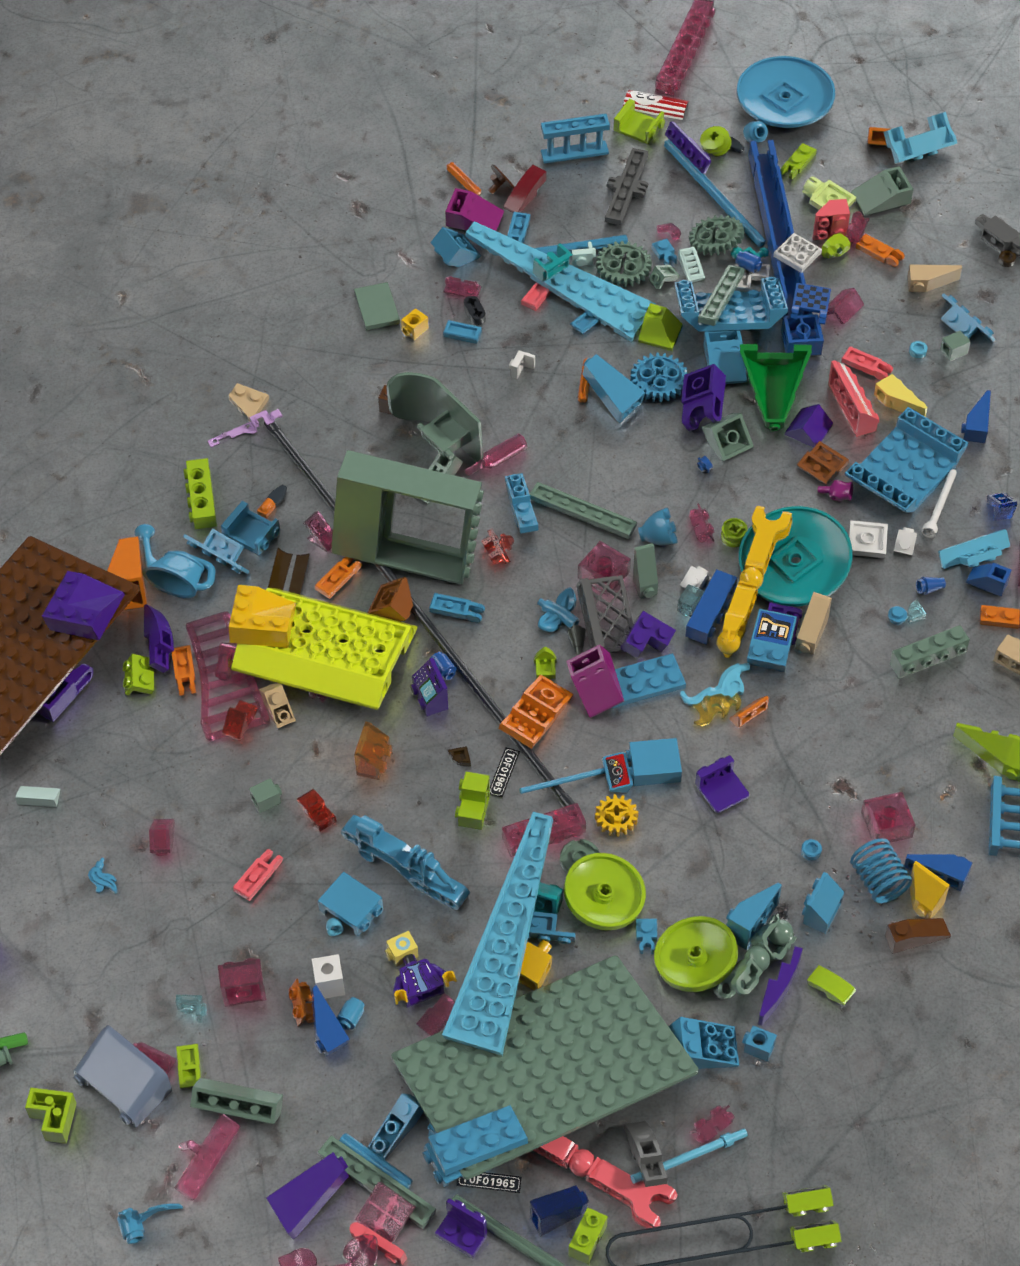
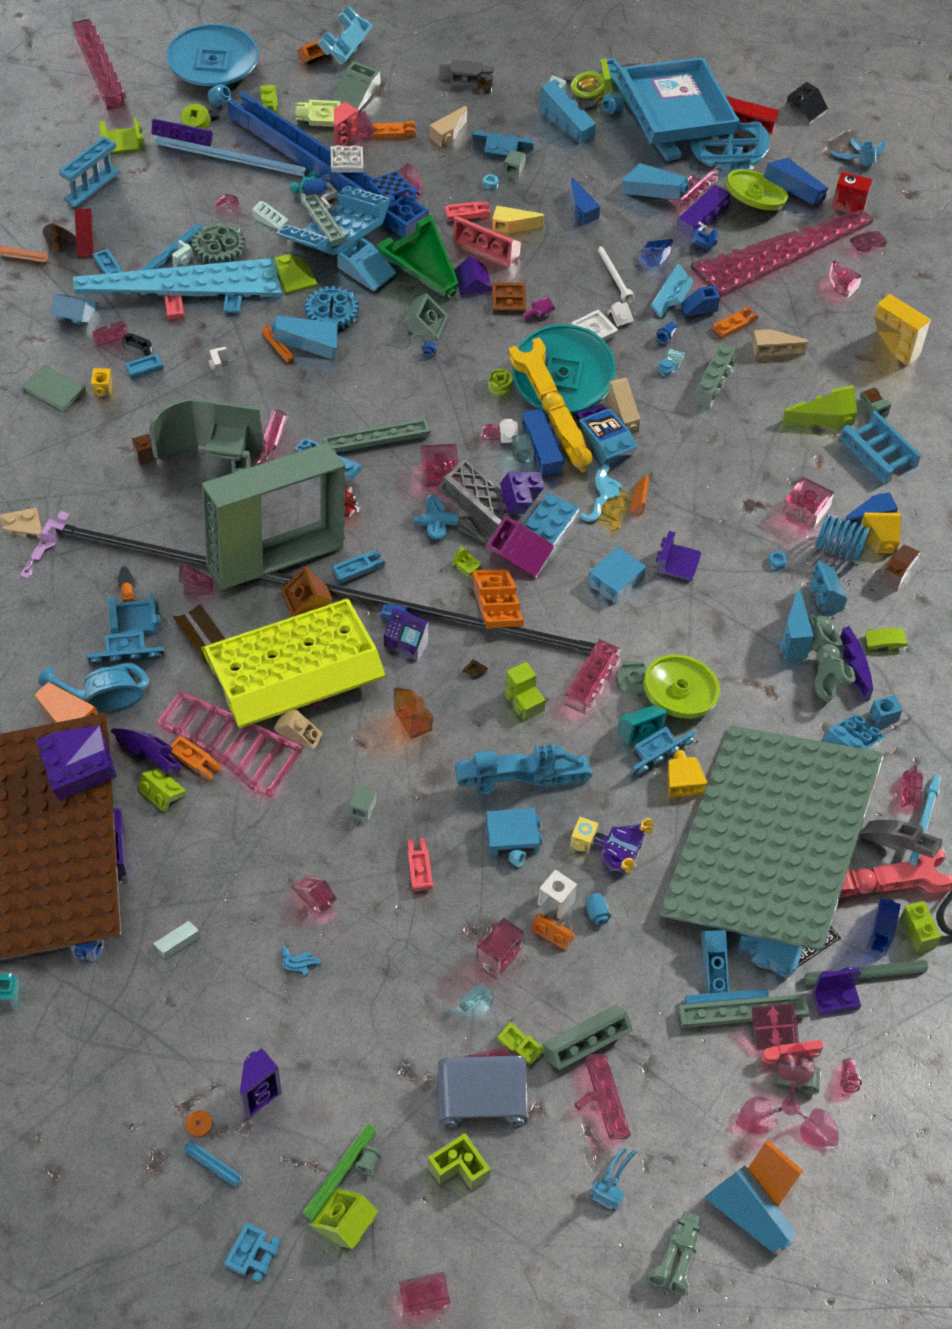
camera: 45 degrees left, 0 degrees up
lime brick [183,458,217,530] -> none
clear pink piece [215,642,237,681] -> none
clear red slope [222,700,258,741] -> none
yellow slope [229,585,296,648] -> none
dark purple slope [266,1152,349,1239] -> none
clear red slope [297,789,337,832] -> none
blue slope [311,985,350,1057] -> none
orange hinge [315,557,362,599] -> none
clear pink slope [416,993,455,1036] -> none
dark azure plate [428,1105,528,1176] -> none
medium azure wing [442,812,553,1056] -> none
magenta slope [445,188,504,231] -> none
black sticker [490,747,520,798] -> none
dark azure axle [519,768,605,794] -> none
teal window [533,243,573,282] -> none
yellow gear [595,794,638,837] -> none
slope [602,752,633,793] -> none
dark grey hinge [605,148,649,225] -> none
sticker [623,90,689,120] -> none
sand green slope [633,543,658,599] -> none
dark azure plate [636,919,657,954] -> none
dark azure piece [638,507,678,546] -> none
sand green bracket [649,265,680,289] -> none
dark azure plate [651,238,677,265] -> none
lime dish [654,916,738,992] -> none
dark purple brick [681,364,726,431] -> none
sand green gear [688,215,745,256] -> none
clear pink hinge [689,503,715,543] -> none
lime rock [821,233,851,258] -> none
dark azure slope [845,407,969,512] -> none
none -> clear pink tile [483,423,500,441]

